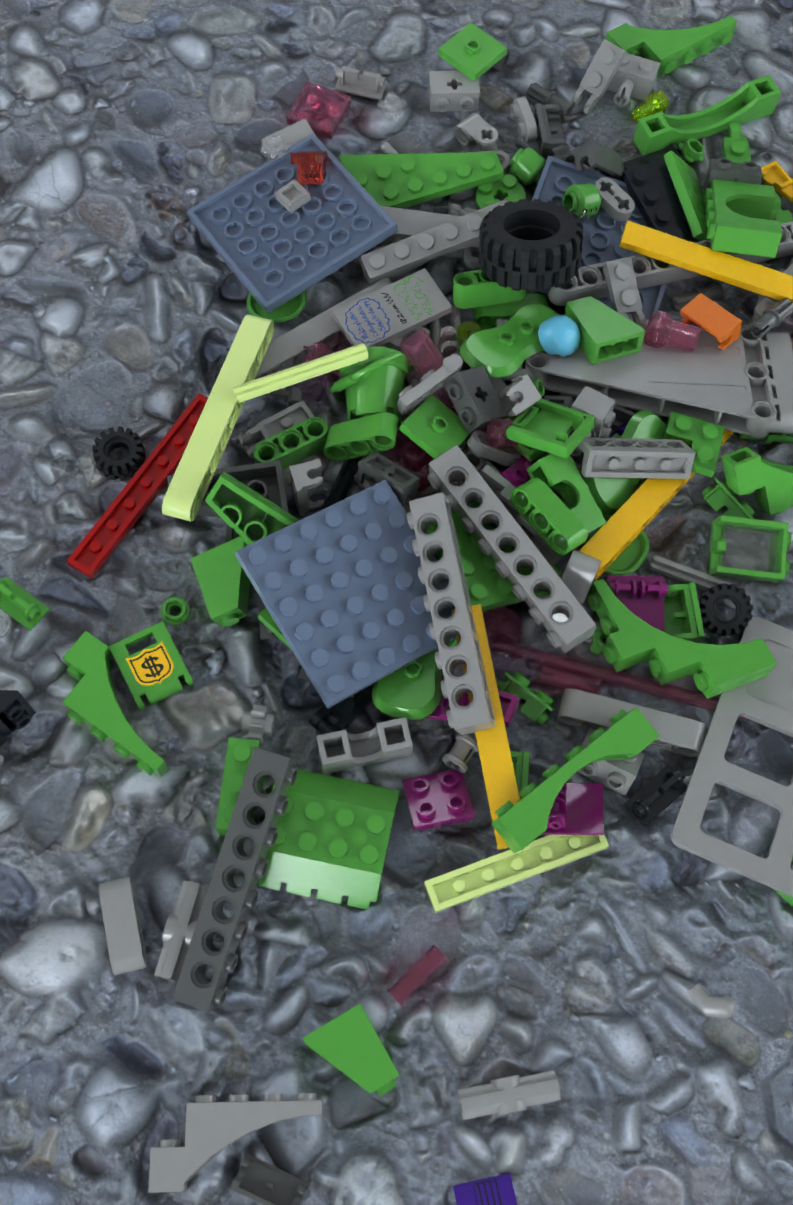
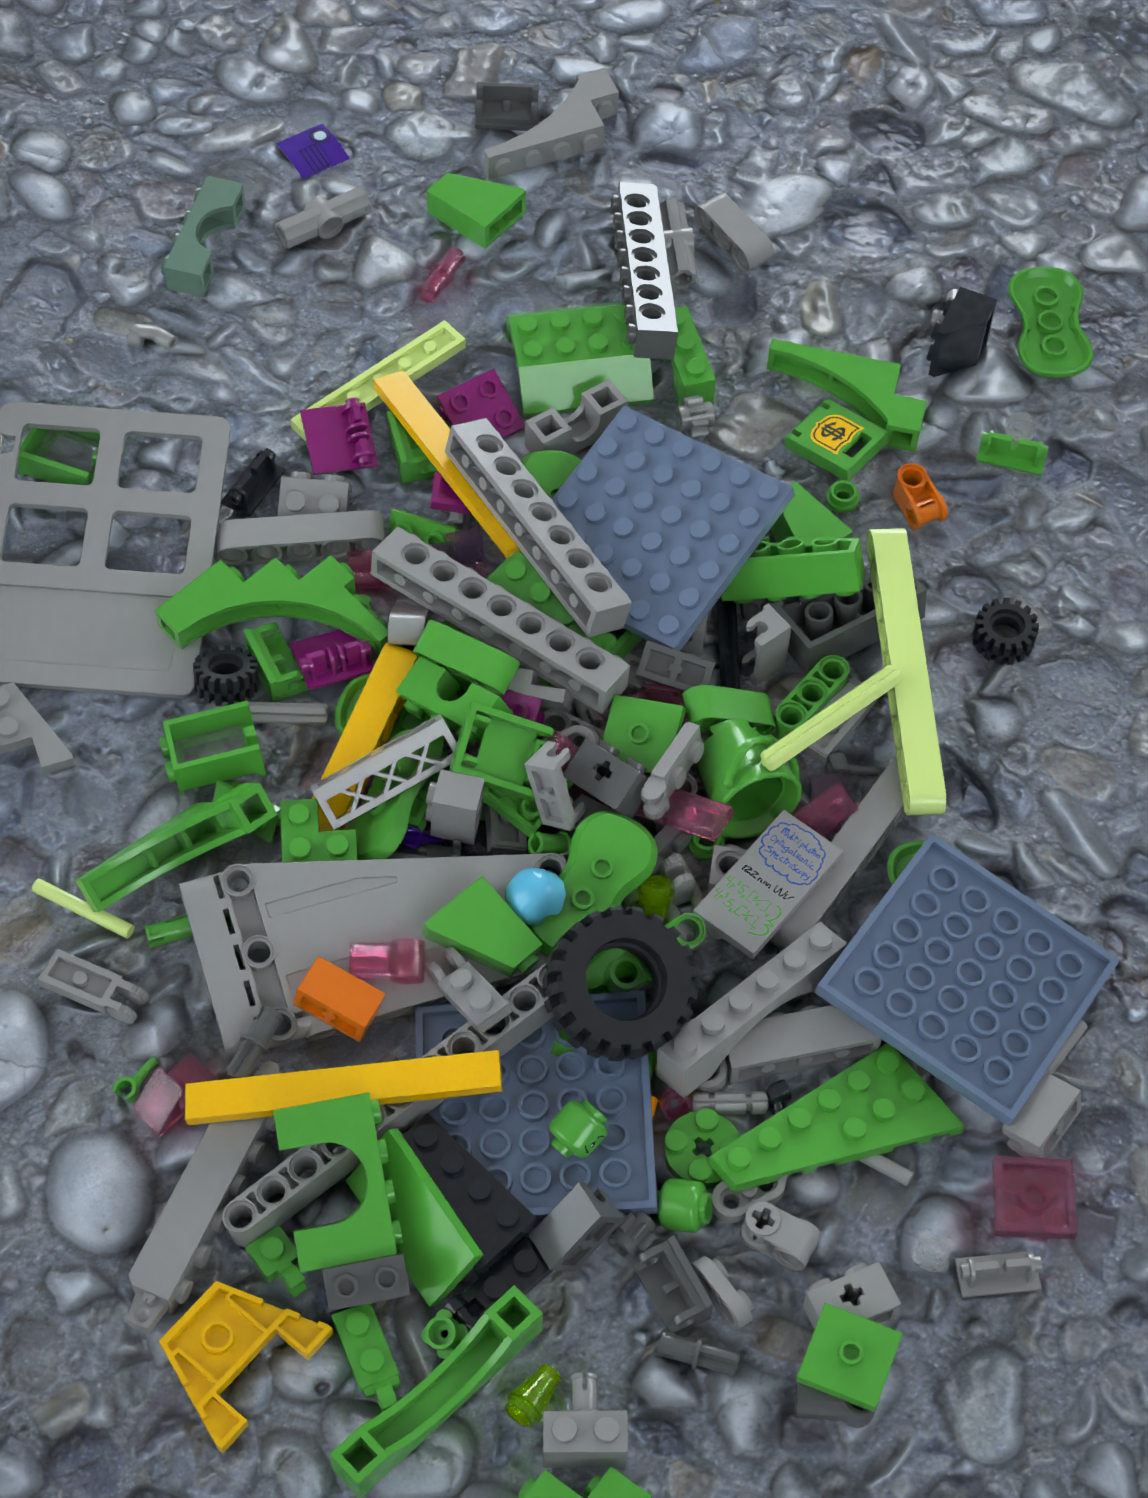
camera: 160 degrees right, 10 degrees down
red plate [66,393,208,580] -> none
clear plate [261,135,290,160] -> none
light grey tile [274,179,311,213] -> none
clear red slope [291,151,328,185] -> none
bright green arch [491,707,660,853] -> none
light grey hinge [571,39,627,115] -> none
light grey beam [595,177,635,222] -> none
none -> sand green arch [161,176,246,297]
none -> orange piece [893,463,948,531]

